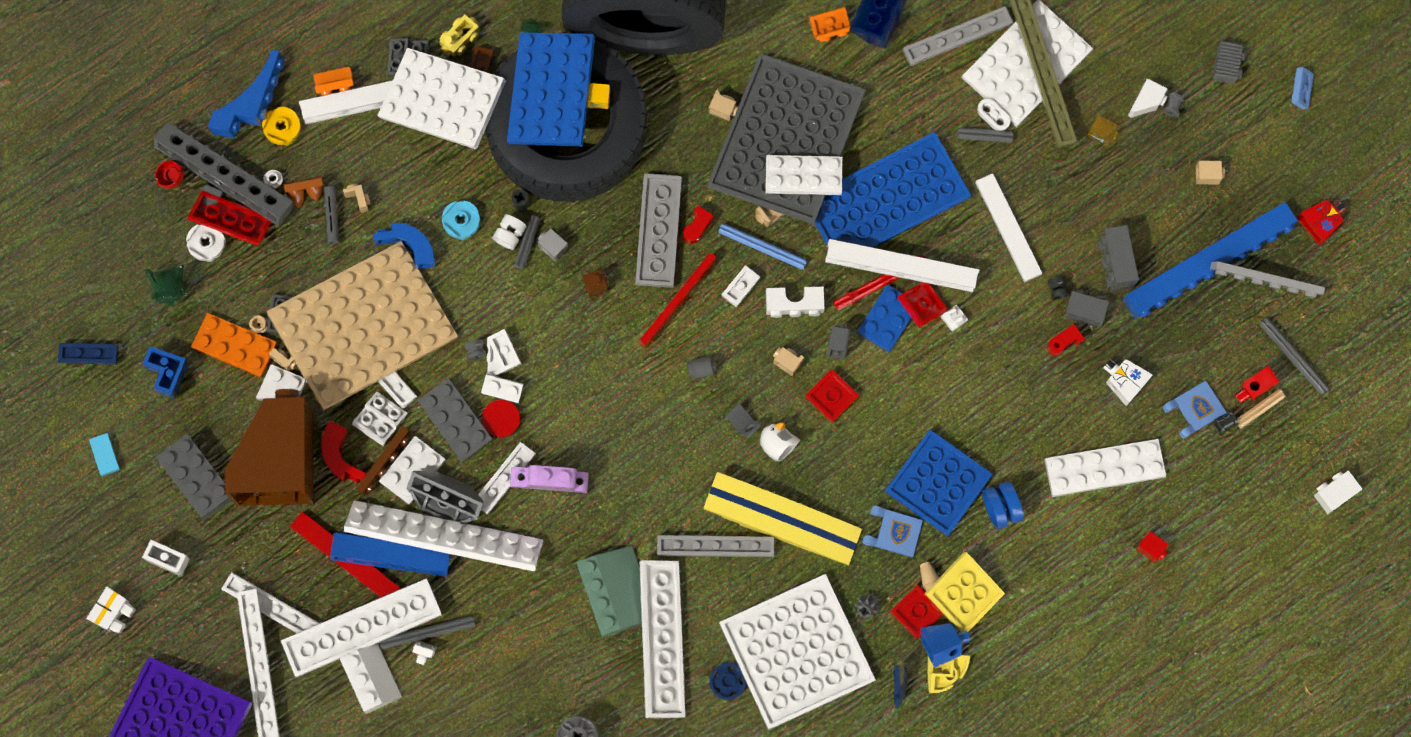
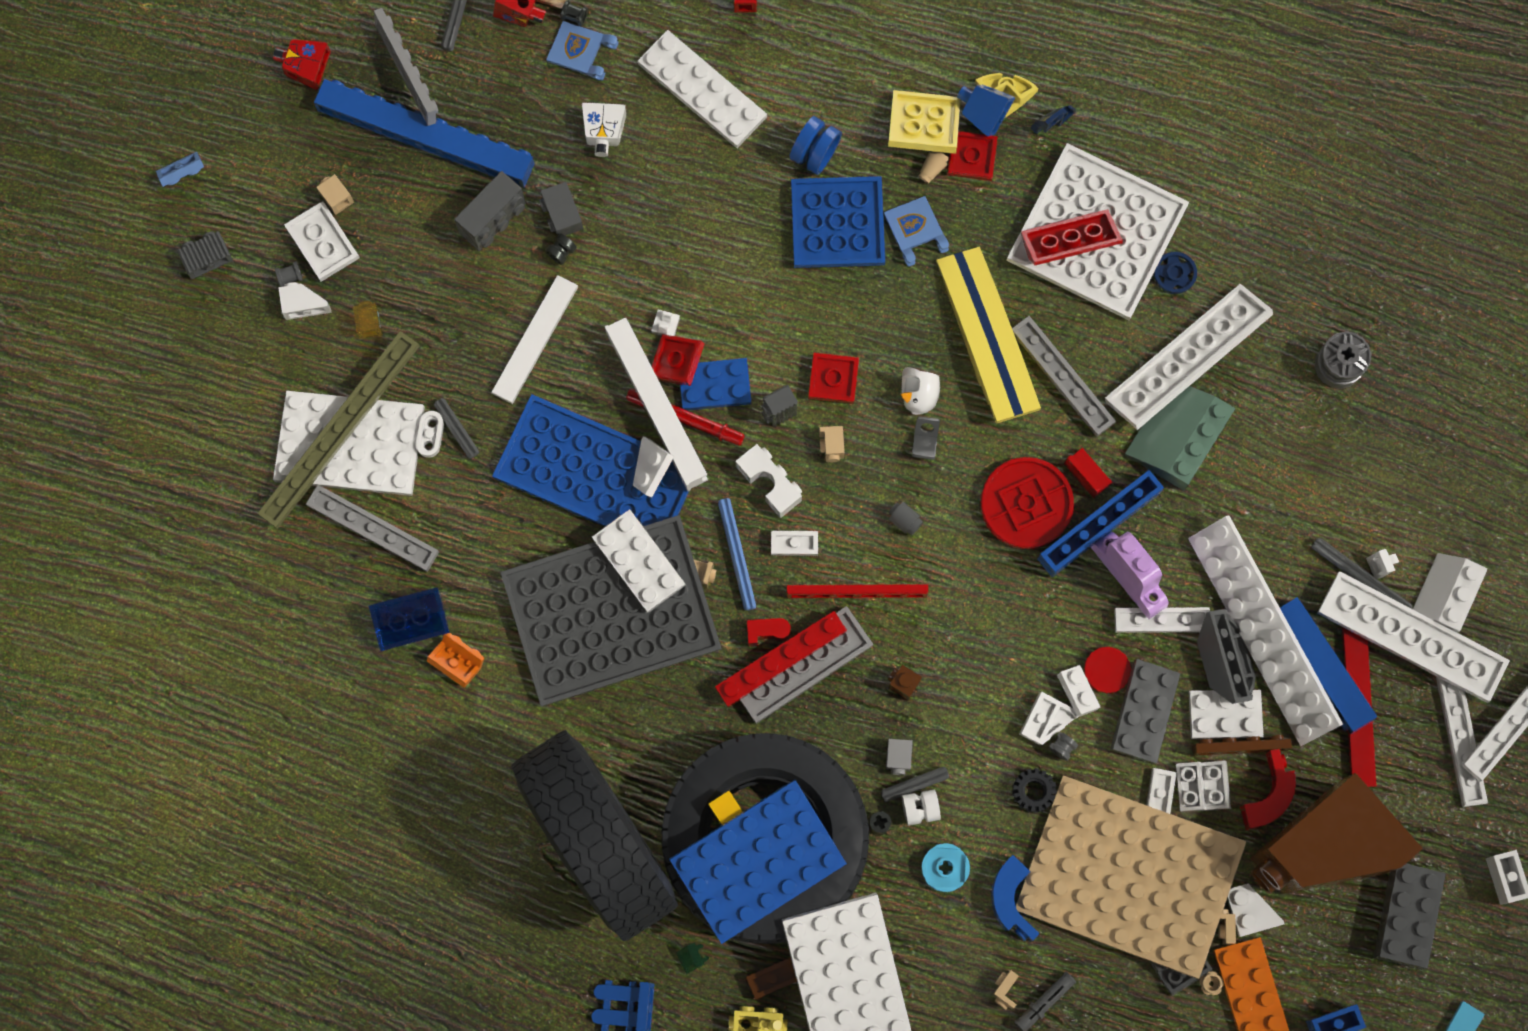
camera: 125 degrees left, 0 degrees up
tan window [709,89,739,121] -> none
dark grey gear [855,594,881,619] -> none
red leg [1047,324,1085,356] -> none
none -> white plate [284,201,359,282]
none -> white wing [633,436,674,497]
none -> red plate [715,611,847,707]
none -> red plate [980,457,1074,549]
none -> black tyre [1012,768,1057,813]
none -> red slope [1021,209,1123,266]
none -> blue brick [1037,470,1164,577]
none -> red panel [1064,448,1113,498]

